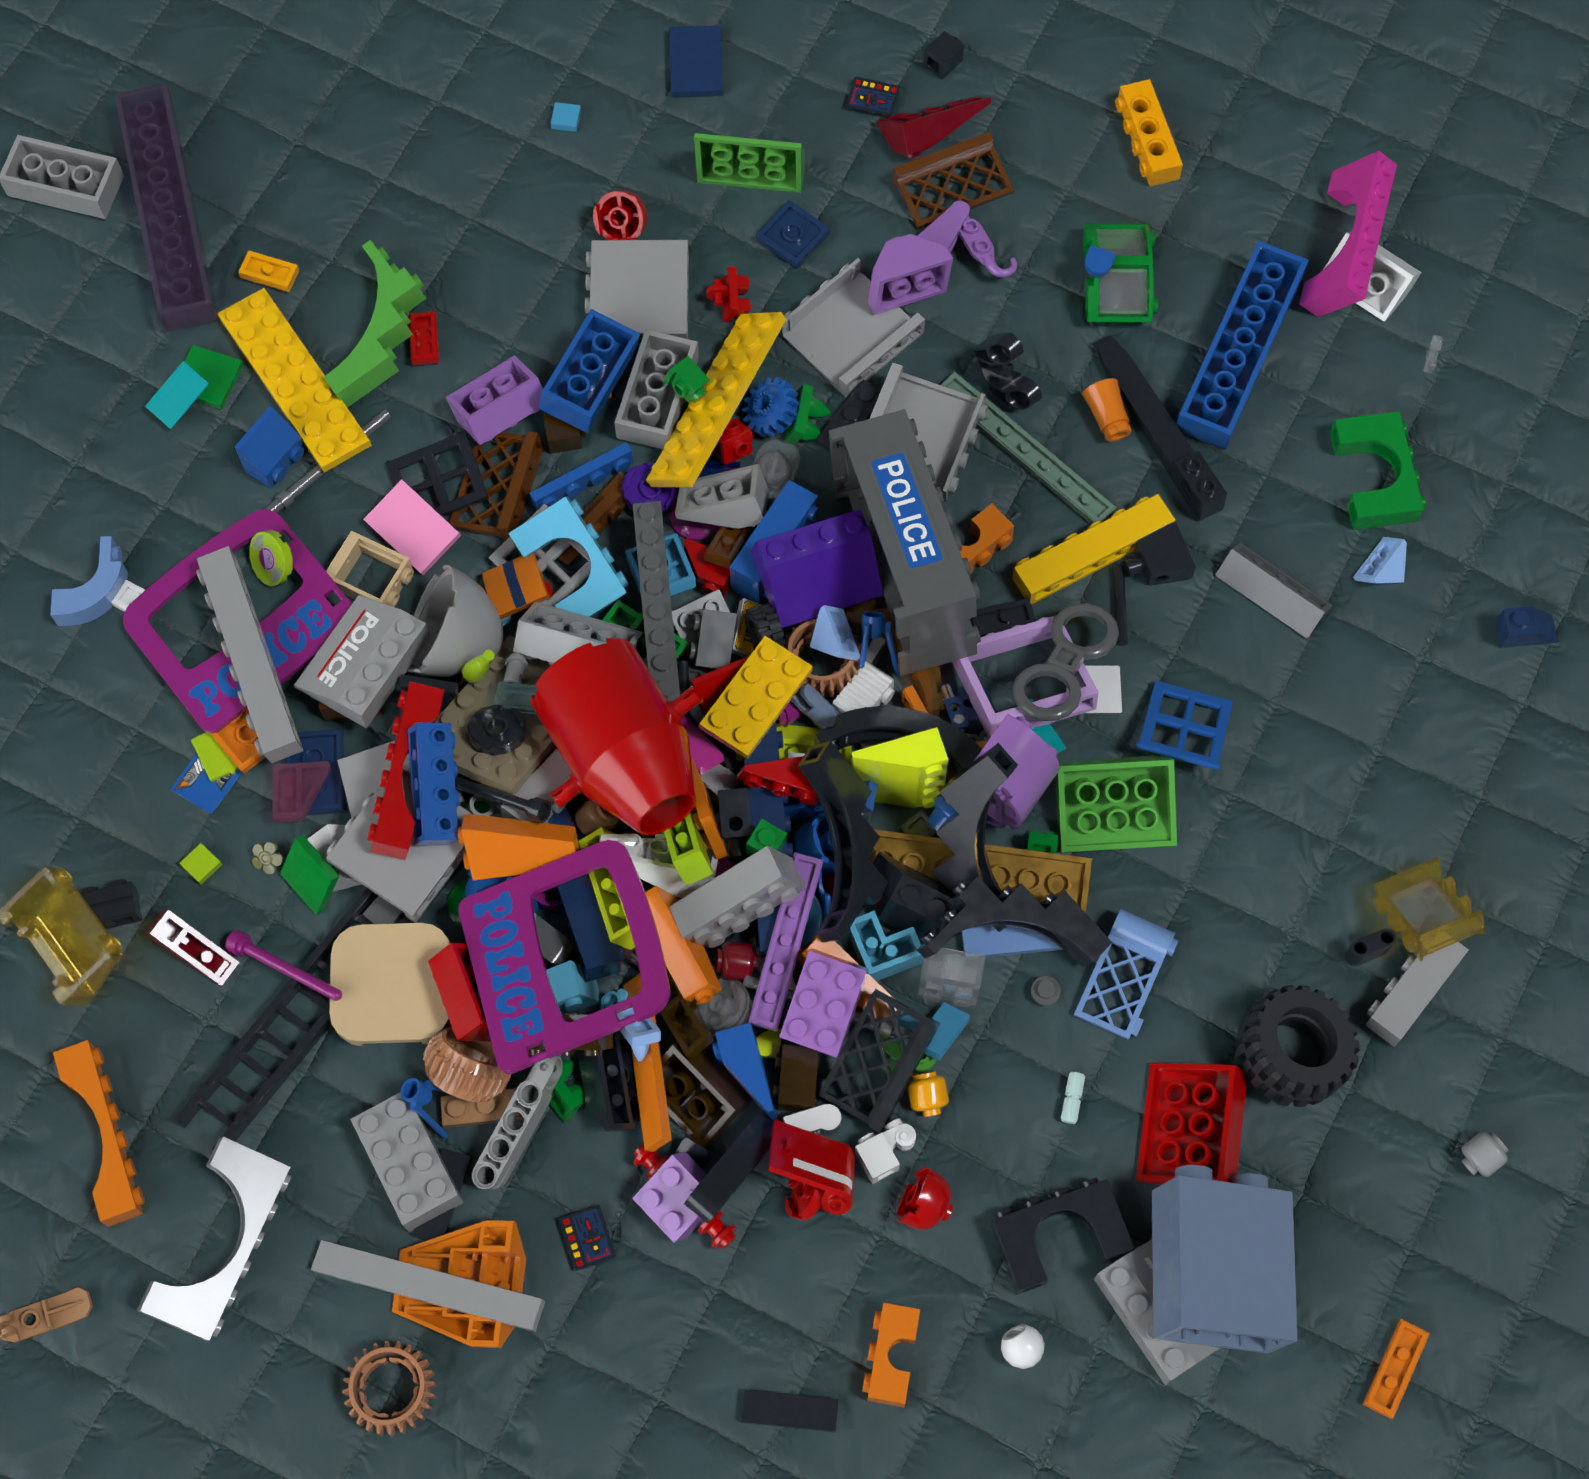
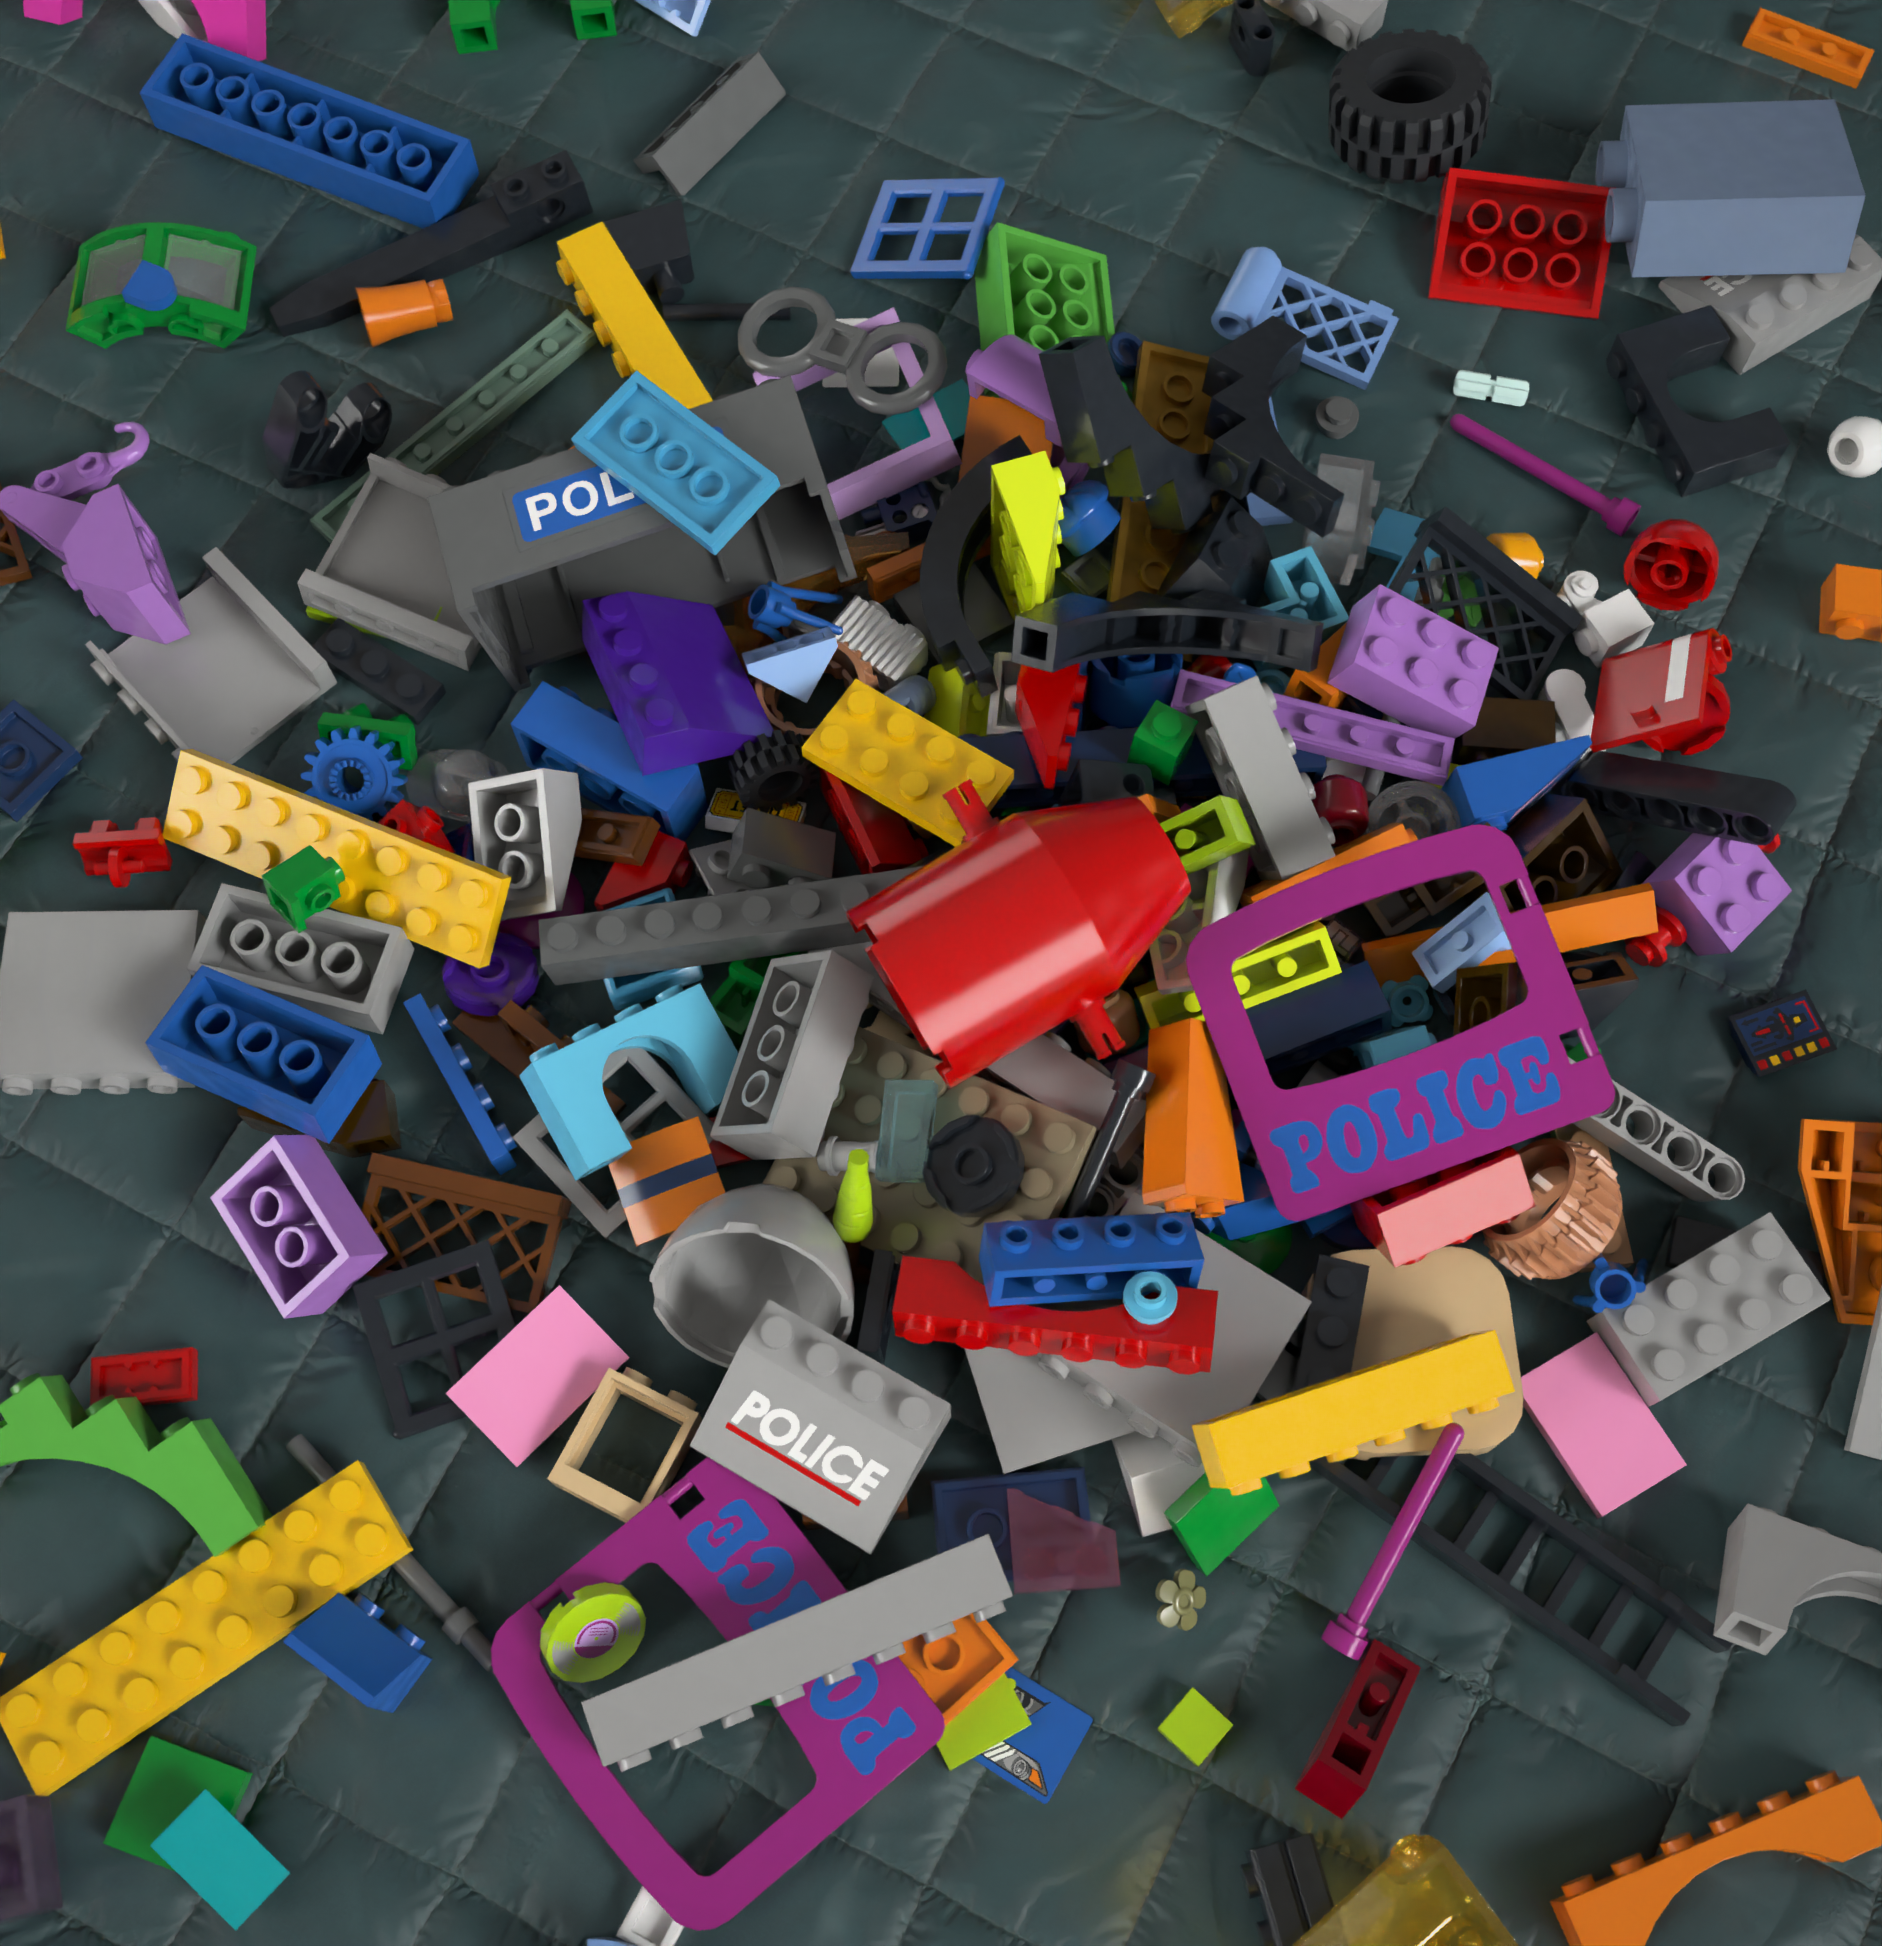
camera: 90 degrees left, 0 degrees up
none -> dark azure plate [571,370,781,555]
none -> dark blue tile [1107,332,1142,377]
none -> medium azure plate [1123,1271,1178,1325]
none -> yellow brick [1191,1330,1515,1496]
none -> black plate [1291,1254,1370,1392]
none -> magenta piece [1450,414,1641,537]
none -> bright pink tile [1521,1332,1687,1519]

